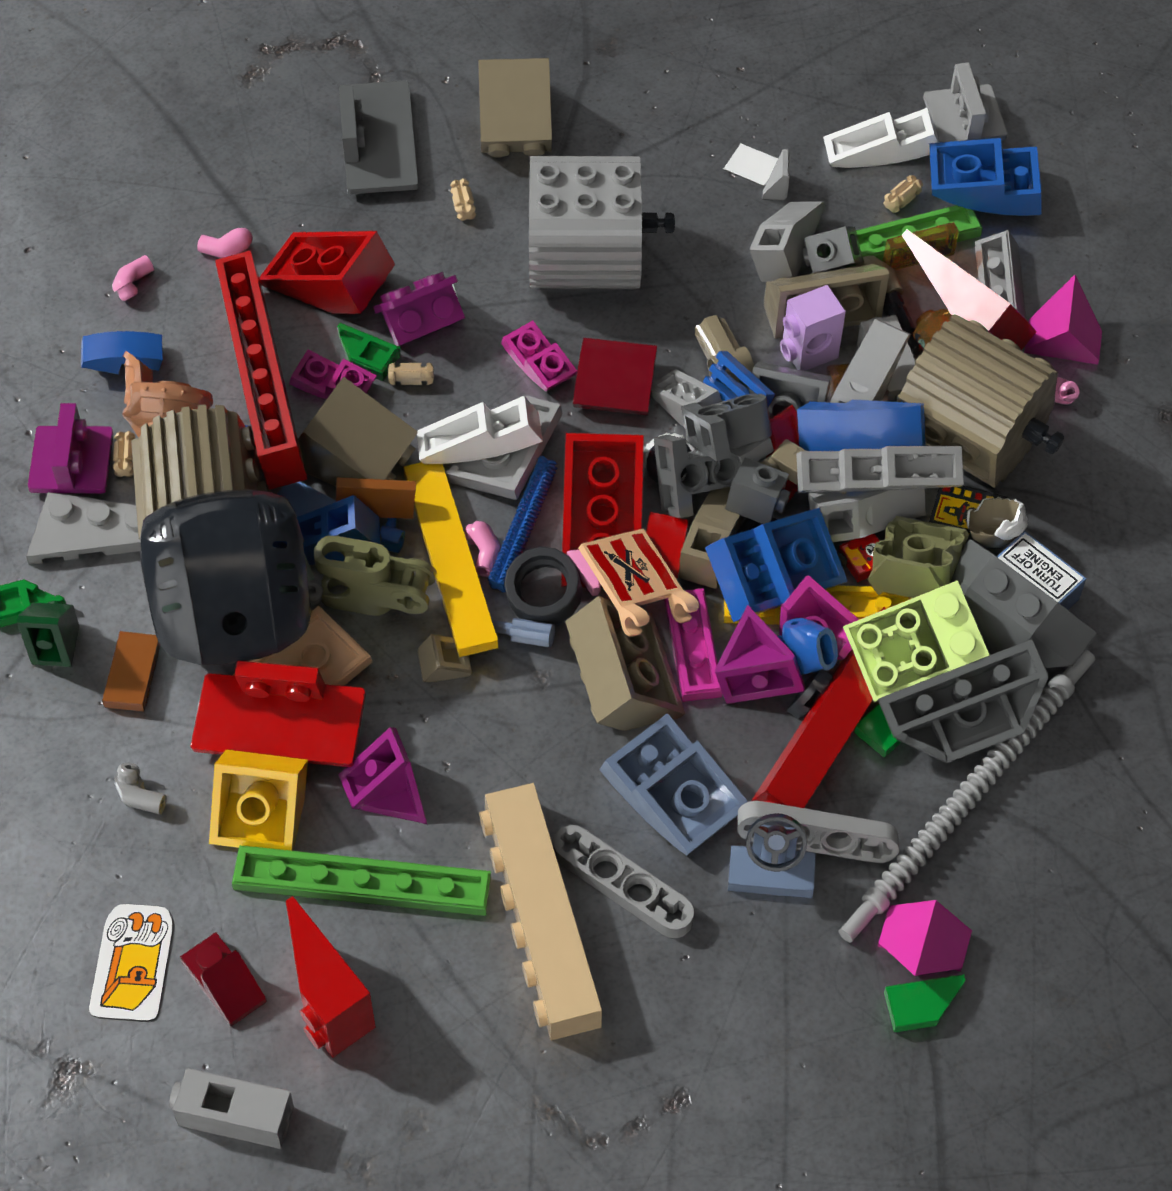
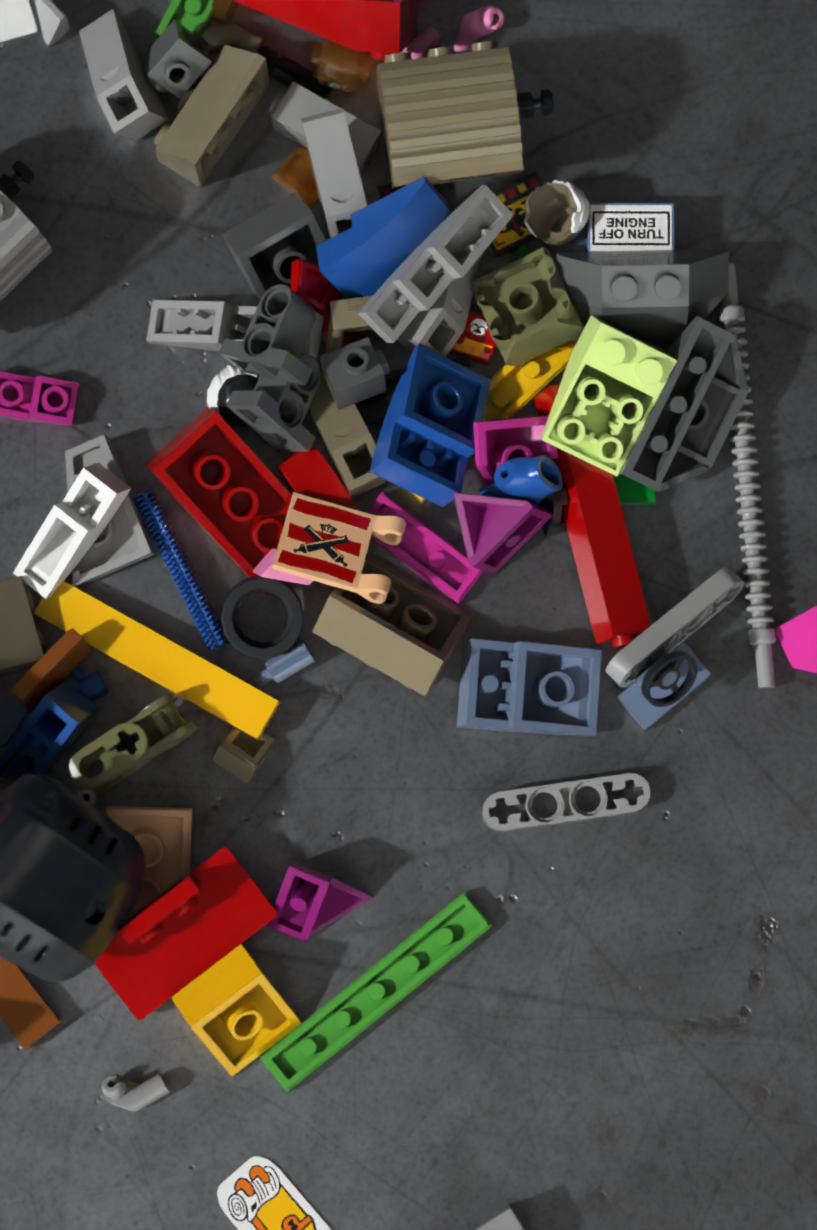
camera: 45 degrees left, 25 degrees up
dark red slope [180,932,267,1027] -> none
red slope [286,896,376,1058] -> none
bright pink arm [464,521,501,577] -> none
tan brick [479,783,602,1040] -> none
dark red slope [573,337,657,416] -> none
dark tan piece [695,315,754,386] -> none
blue tile [703,351,775,407] -> none
lavender brick [780,285,846,371] -> none

